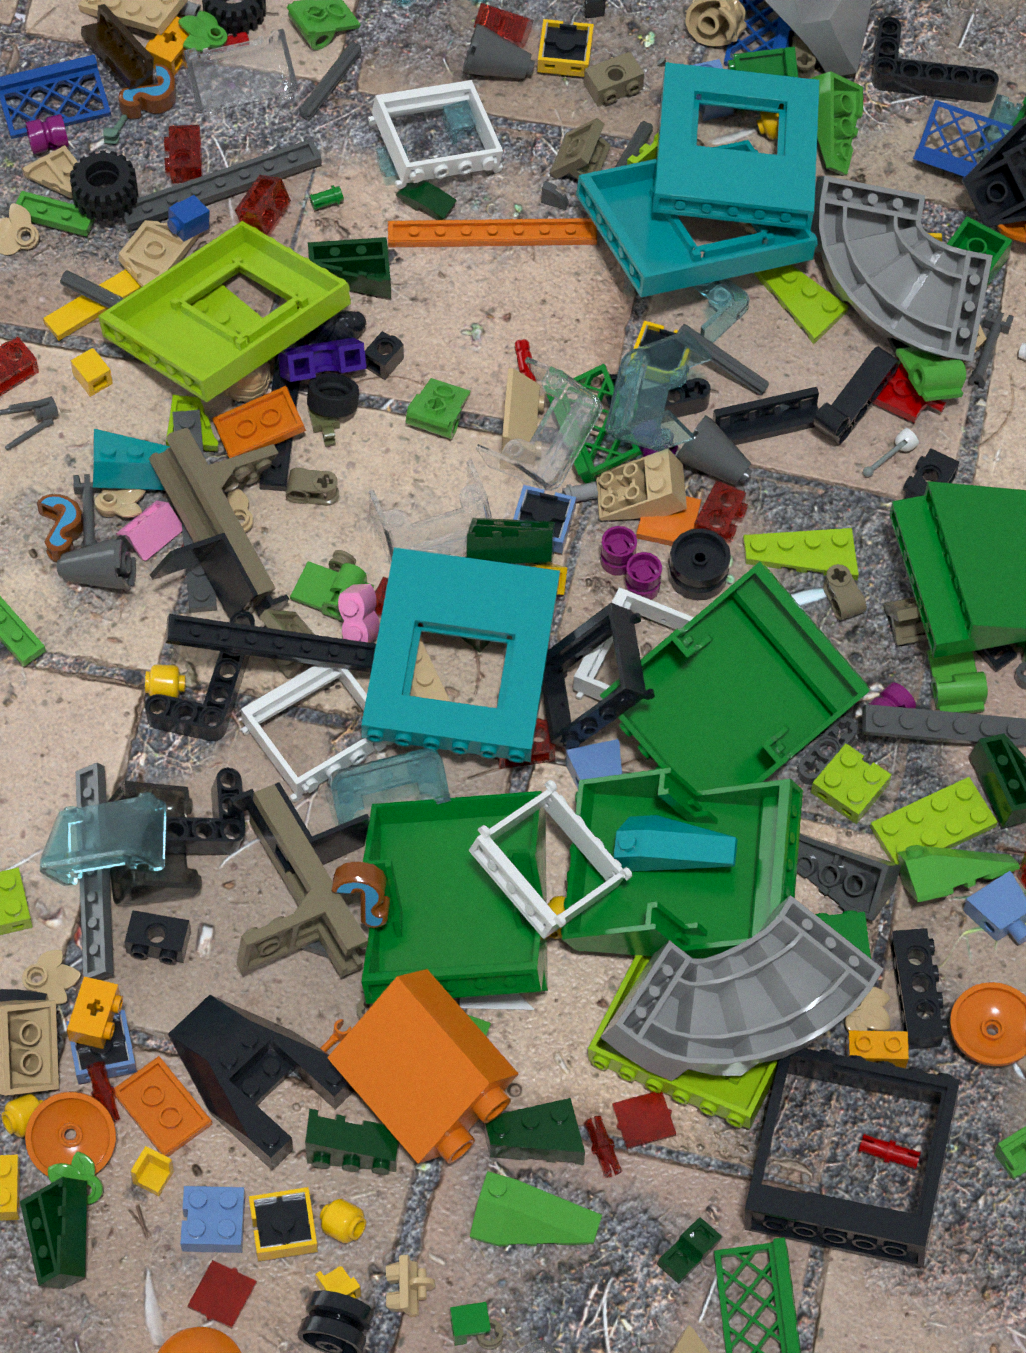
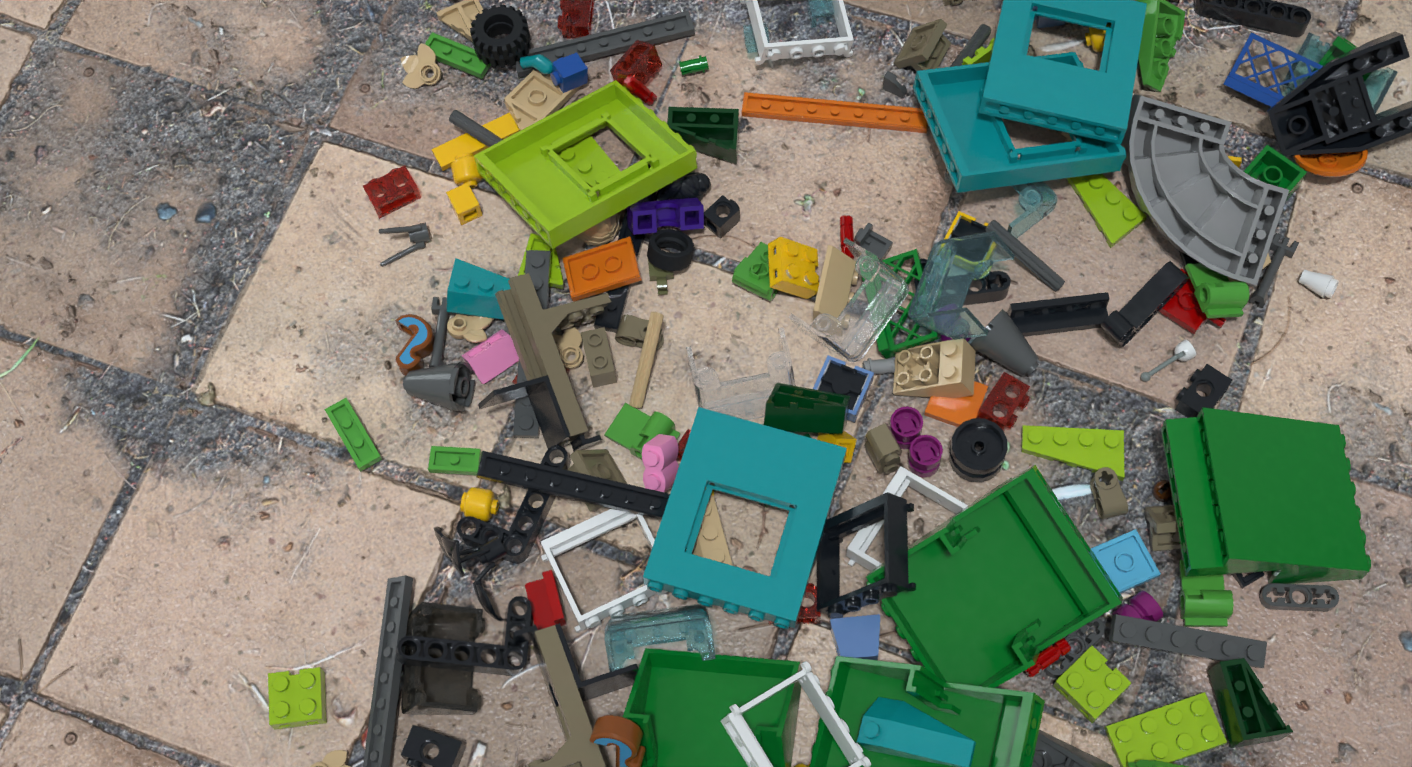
camera: 15 degrees right, 5 degrees up
clear light blue windscreen [40,793,166,886] -> none
dark tan bush [328,550,356,572] -> none
dark green slope [396,180,457,220] -> none
none -> bright green plate [428,446,482,475]
none -> black plant [434,526,507,621]
none -> yellow head [451,153,483,189]
none -> teal arm [520,54,552,75]
none -> red panel [525,570,567,630]
none -> dark tan brick [581,327,617,388]
none -> red axle [623,75,657,105]
none -> tan axle [629,312,664,409]
none -> yellow piece [768,236,819,299]
none -> dark grey bracket [854,223,893,262]
none -> dark tan brick [864,423,902,474]
none -> red axle [1025,638,1071,677]
none -> medium azure tile [1091,529,1161,594]
none -> reddish brown hinge [1152,480,1172,502]

